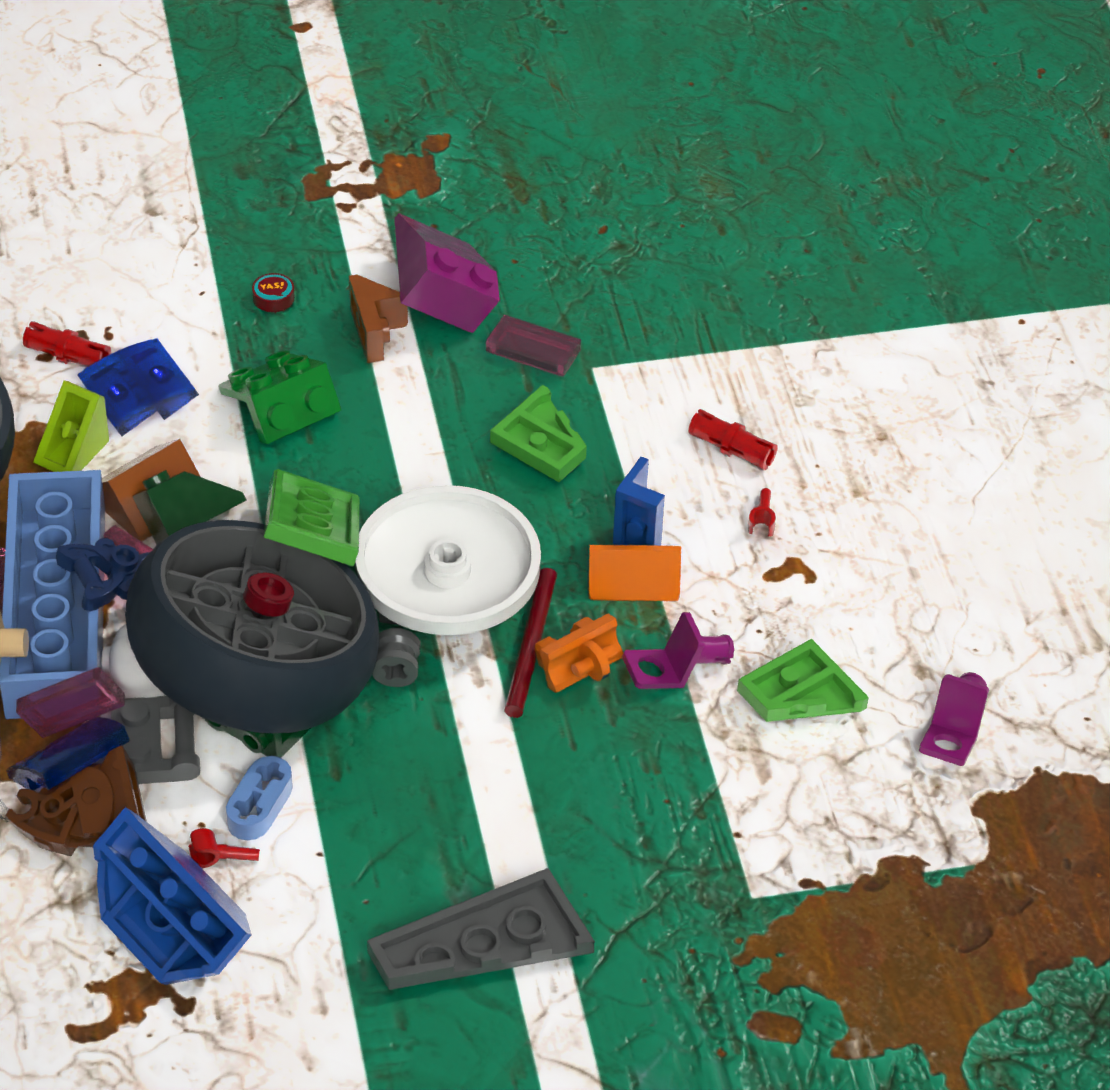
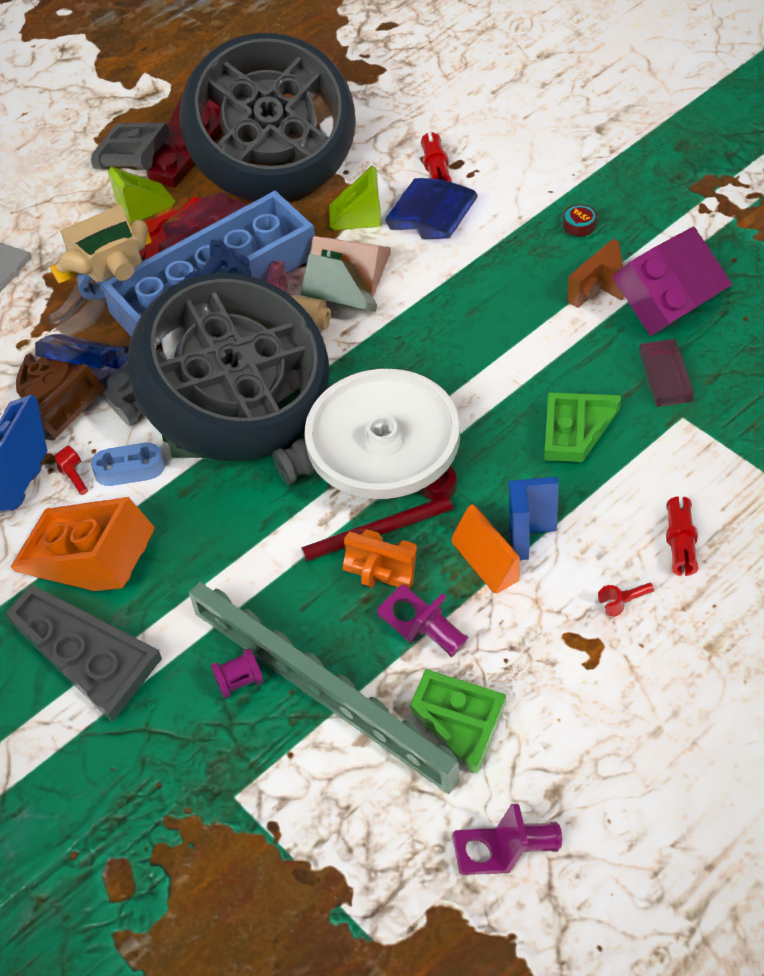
camera: 65 degrees right, 5 degrees up
clear pink tile [16,667,125,738] -> none
green bracket [218,351,342,444] -> none
dark red tile [243,572,294,617] -> none
bright green tile [264,469,360,566] -> none
none -> orange slope [10,497,155,591]
none -> sand green plate [189,582,460,795]
none -> magenta bush [210,648,263,699]

